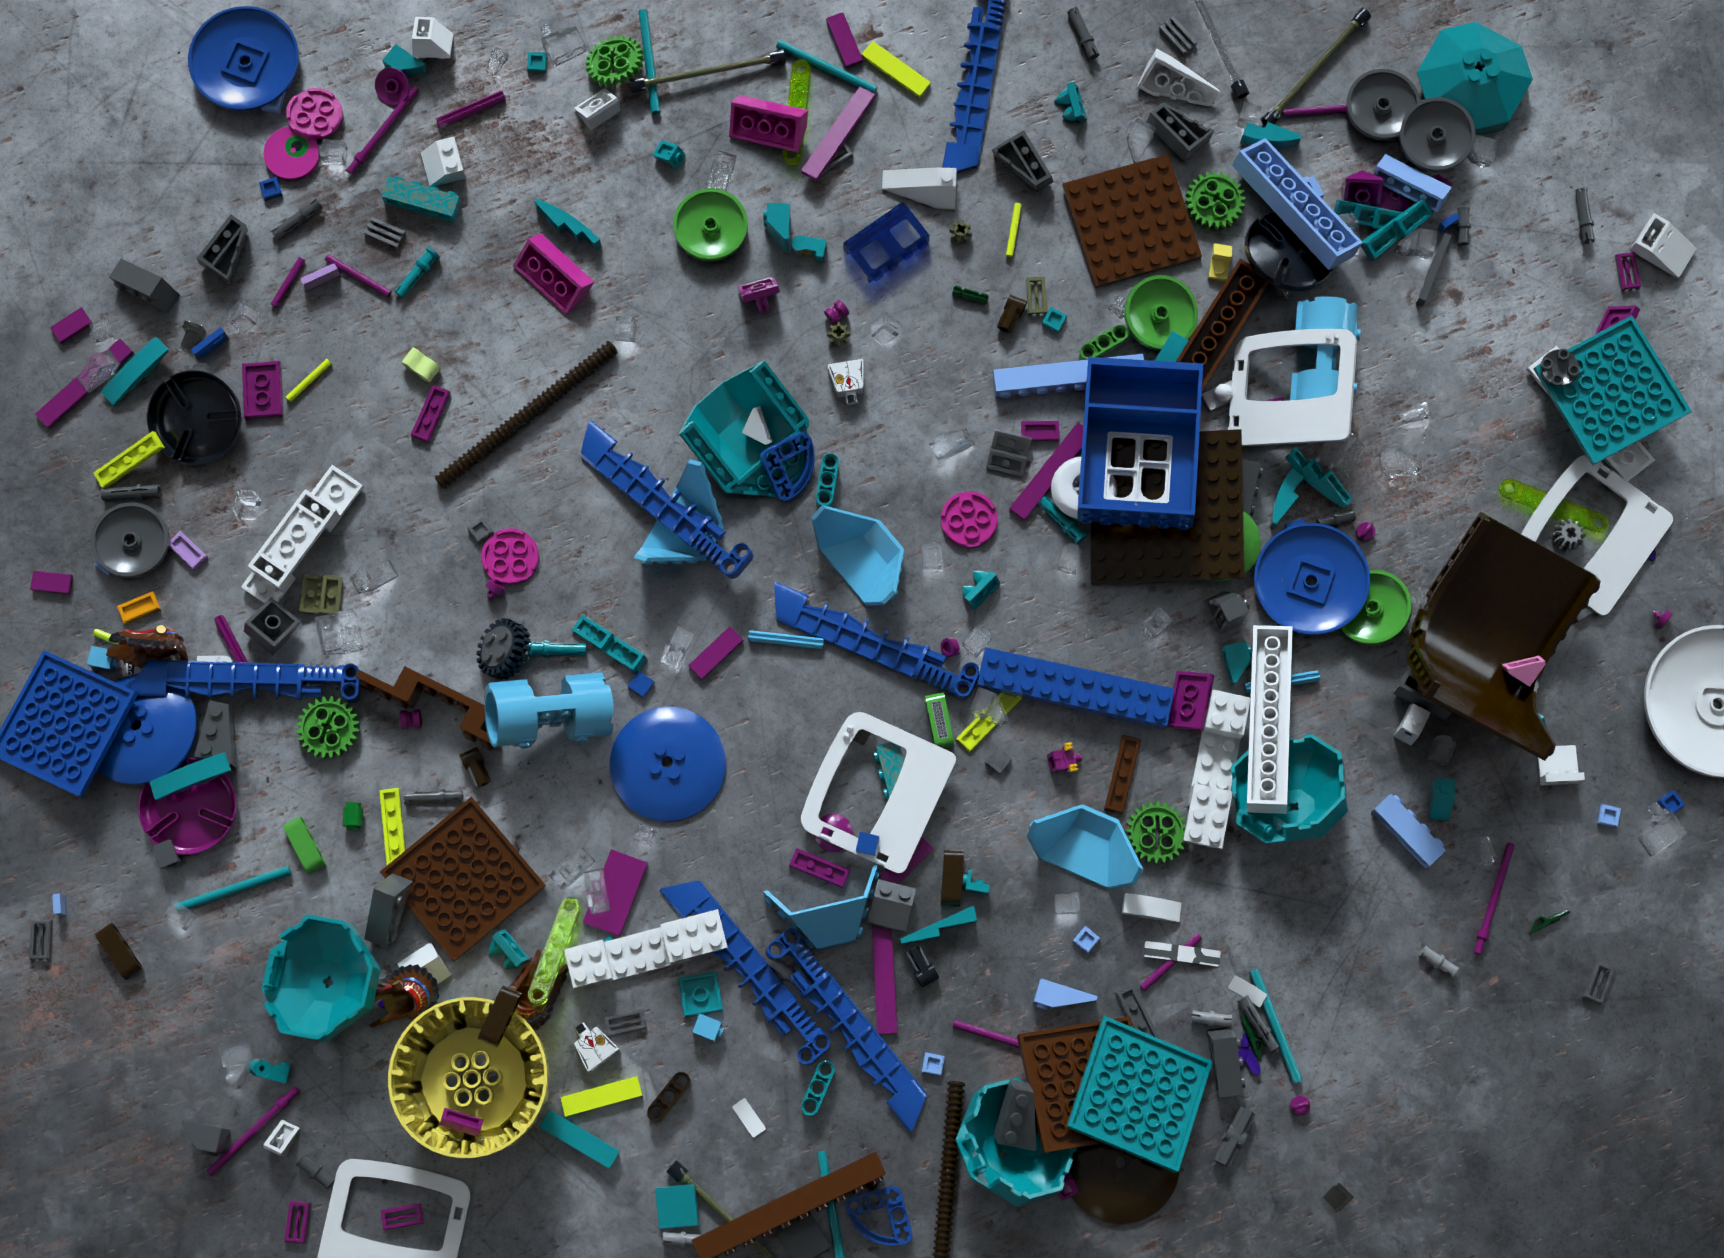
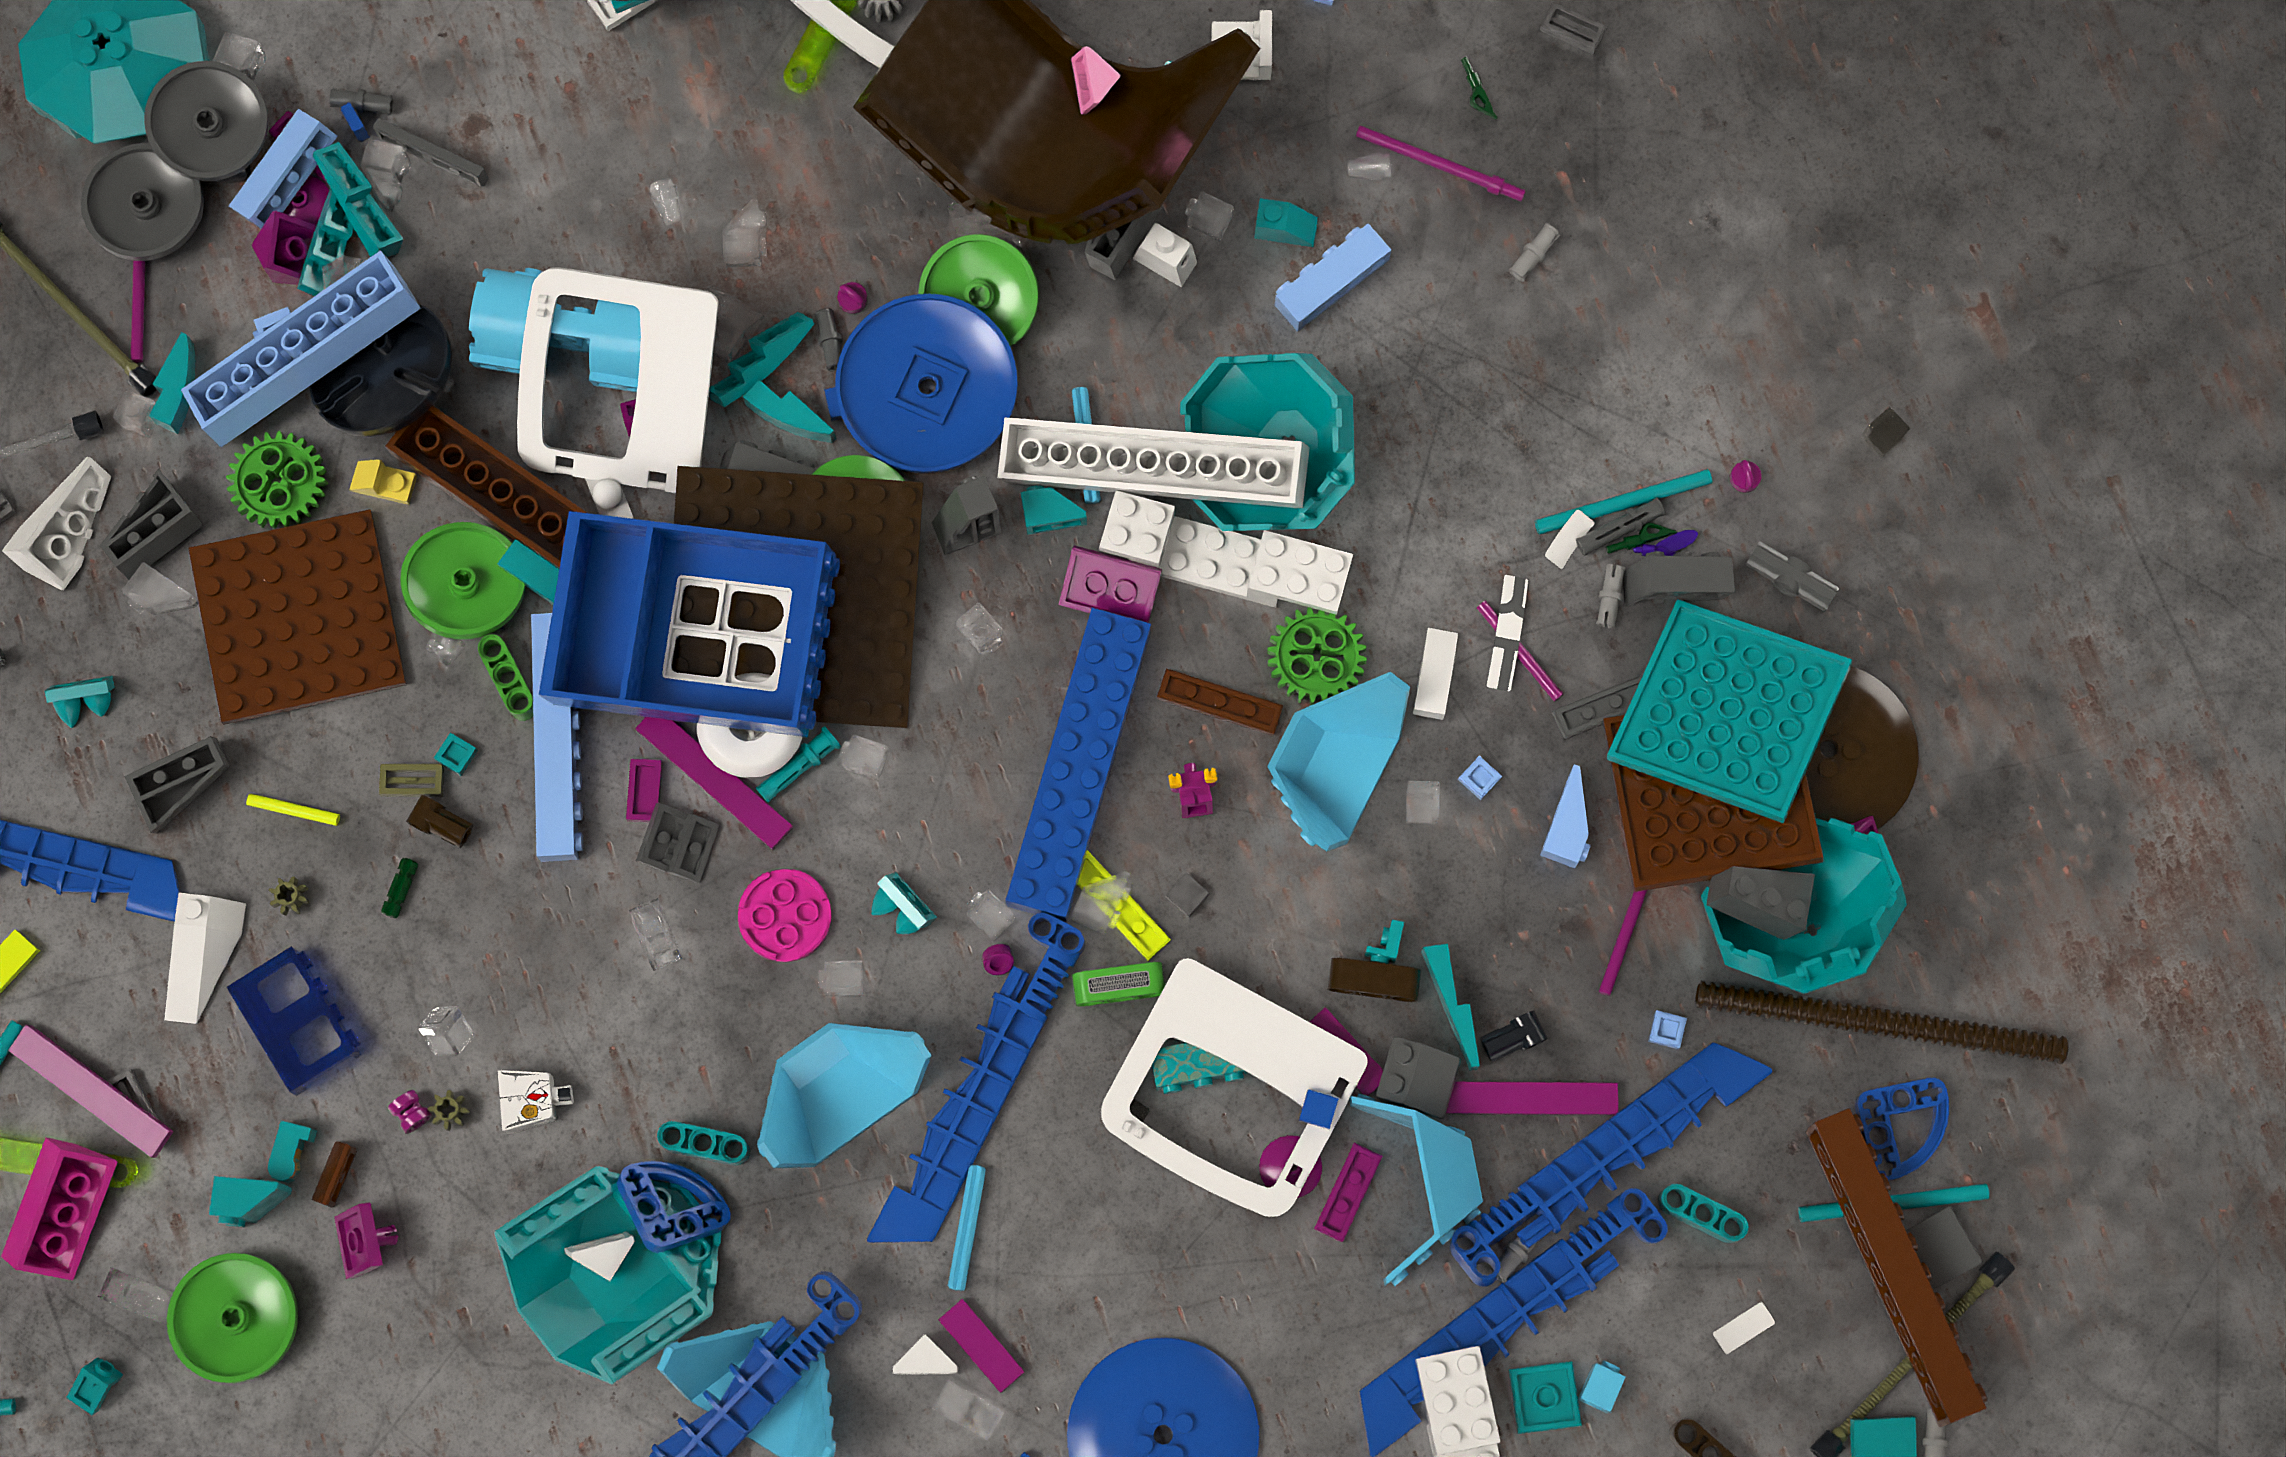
camera: 85 degrees left, 0 degrees up
none -> reddish brown slope [312,1141,357,1208]
none -> white slope [893,1334,959,1375]

